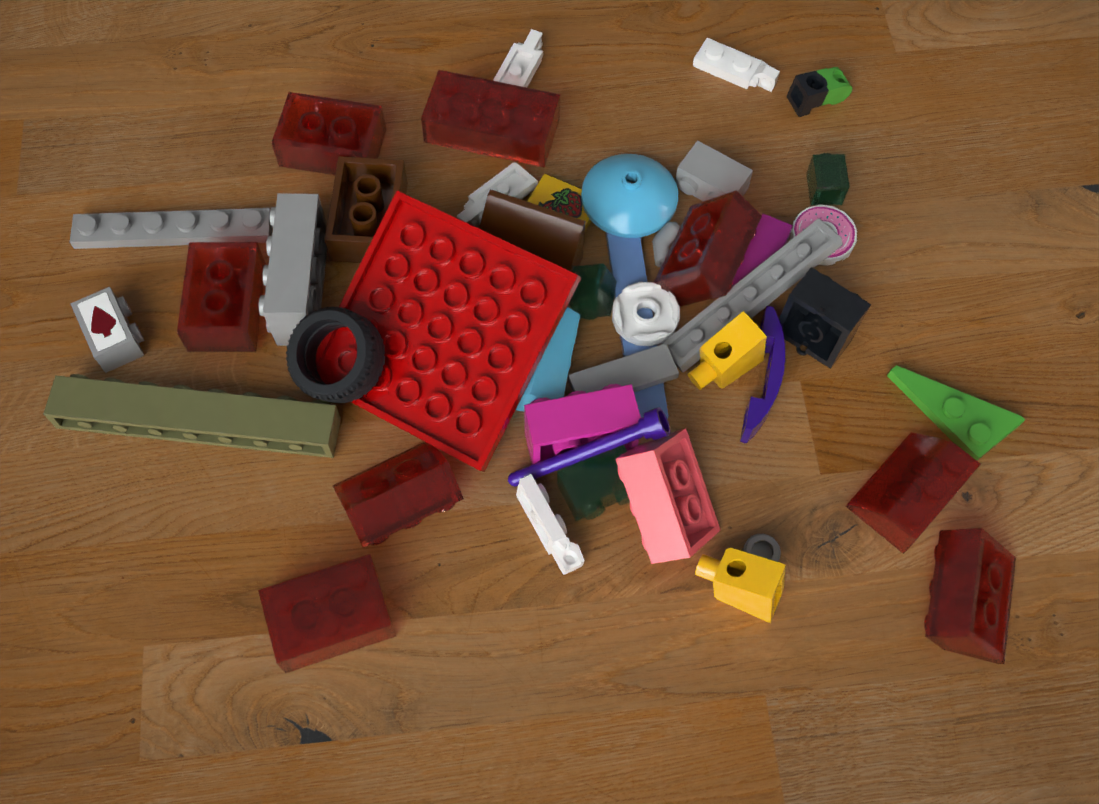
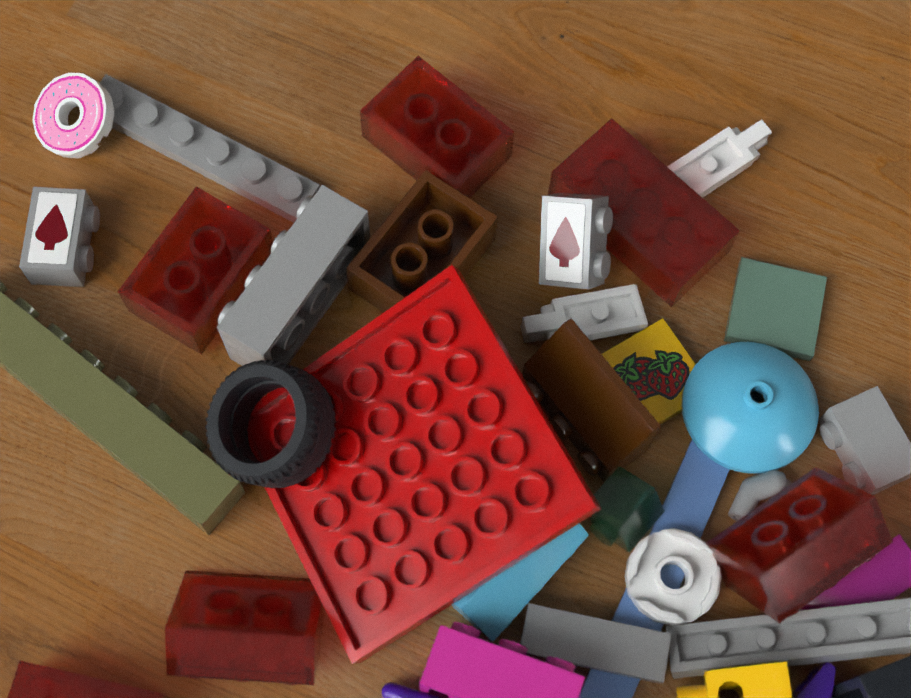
camera: 30 degrees right, 5 degrees up
none -> tile [33,73,115,158]
none -> brick [539,193,613,289]
none -> sand green tile [723,257,827,361]

